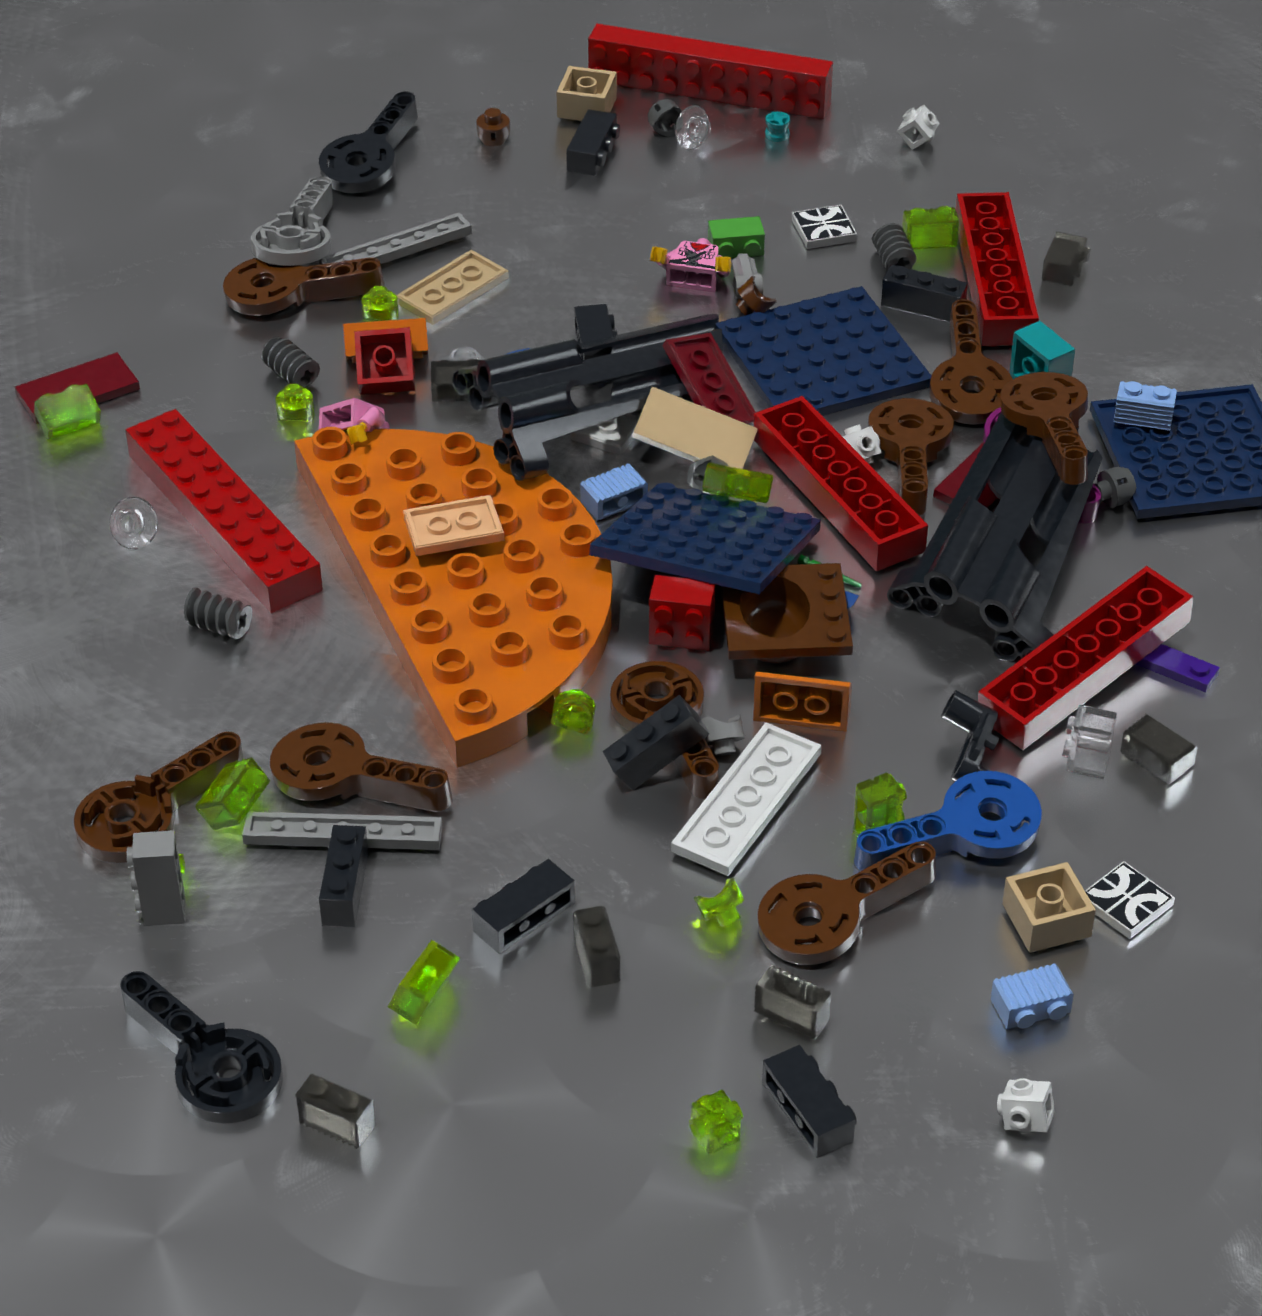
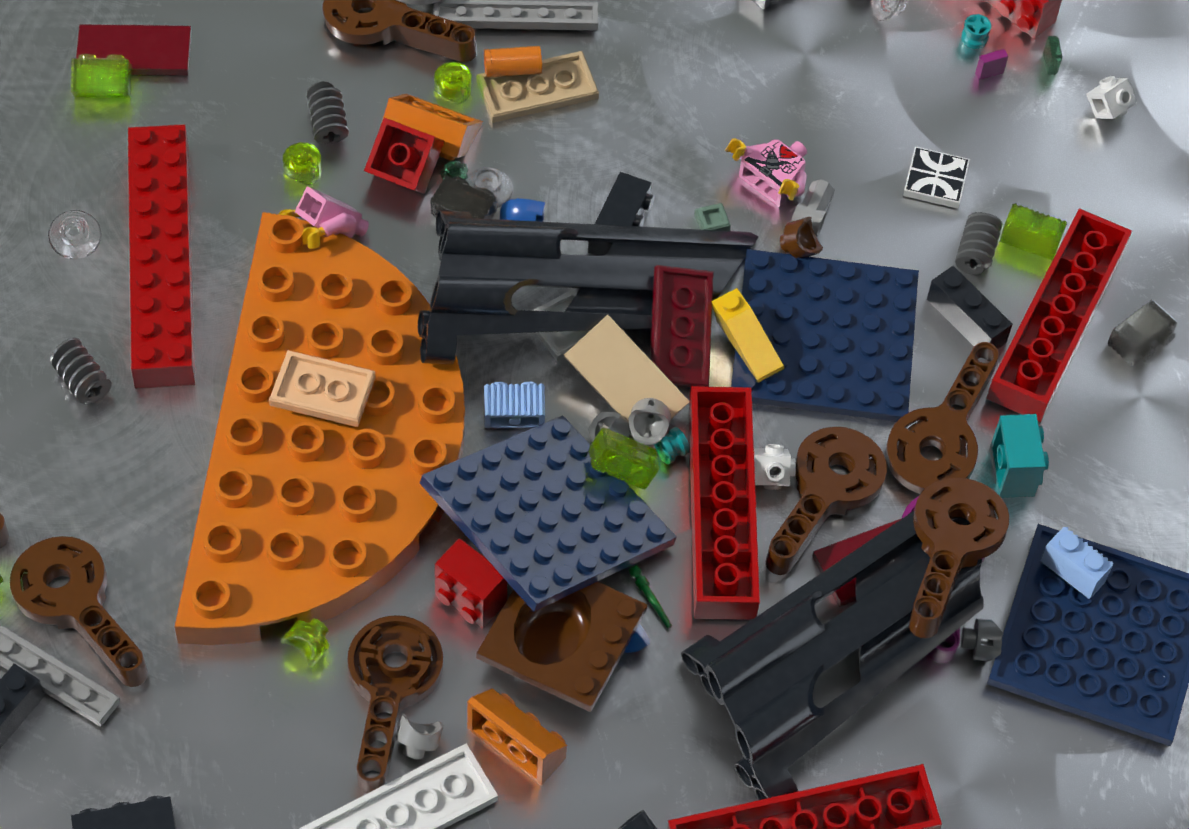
camera: 25 degrees right, 15 degrees up
black brick [603,695,709,790] -> none
bright green brick [708,216,765,259] -> none
none -> clear green plate [440,161,469,185]
none -> orange pin [484,46,542,78]
none -> light grey piece [629,398,671,445]
none -> teal wheel [654,427,690,465]
none -> sand green tile [694,203,731,231]
none -> yellow slope [711,288,784,383]
none -> magenta tile [975,49,1008,80]
none -> clear green tile [1043,36,1063,75]

